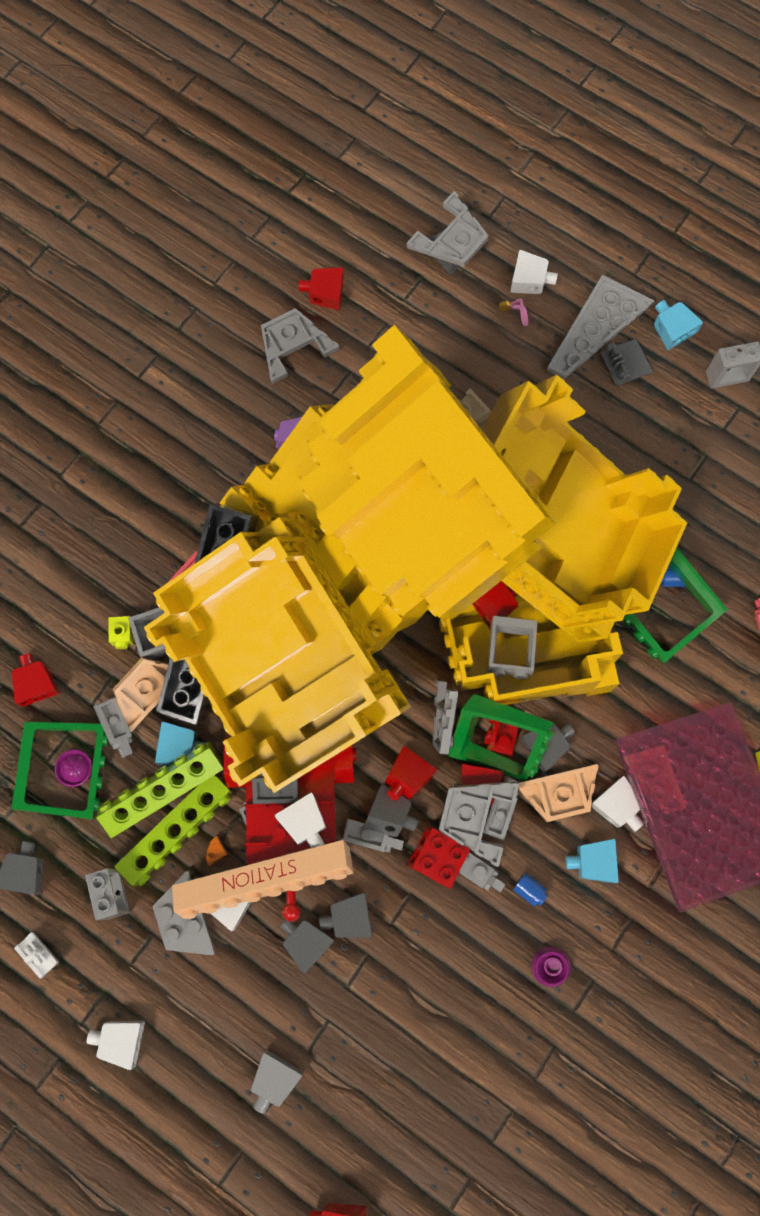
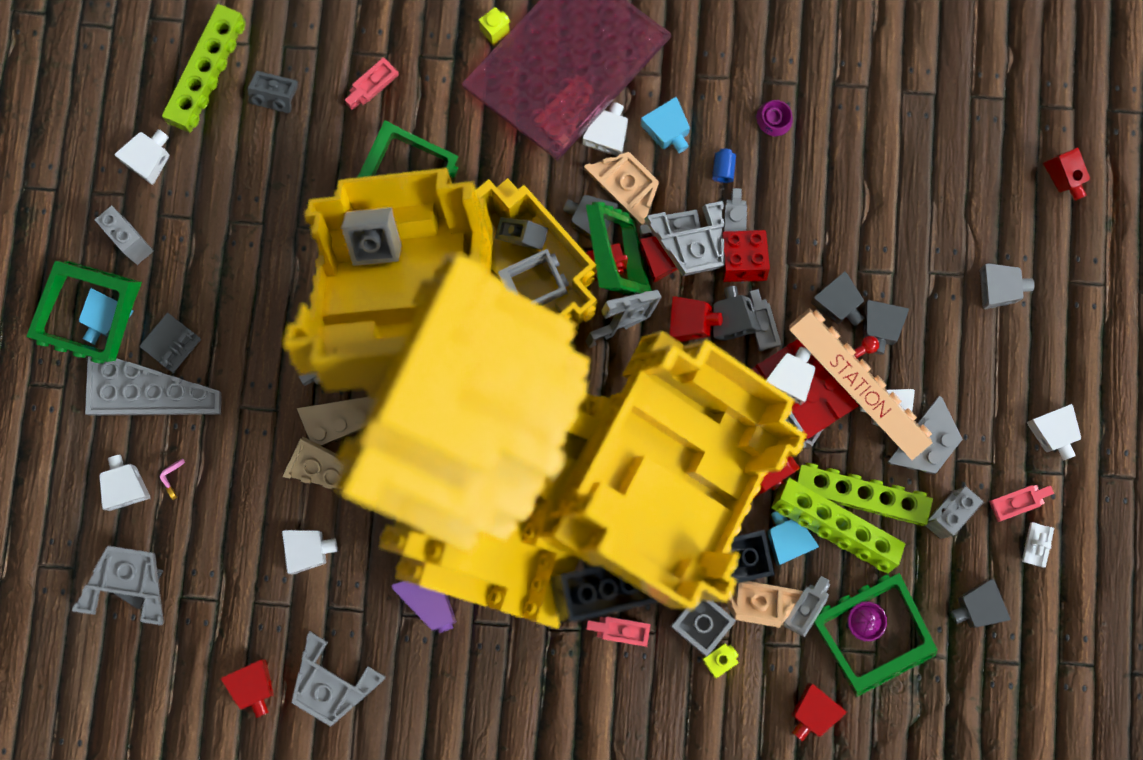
camera: 125 degrees left, 5 degrees up
orange tile [206,836,229,867] -> none
none -> green windscreen [26,261,142,364]
none -> light grey brick [342,207,402,266]
none -> dark grey slope [495,217,548,250]
none -> coral hinge [989,485,1054,522]

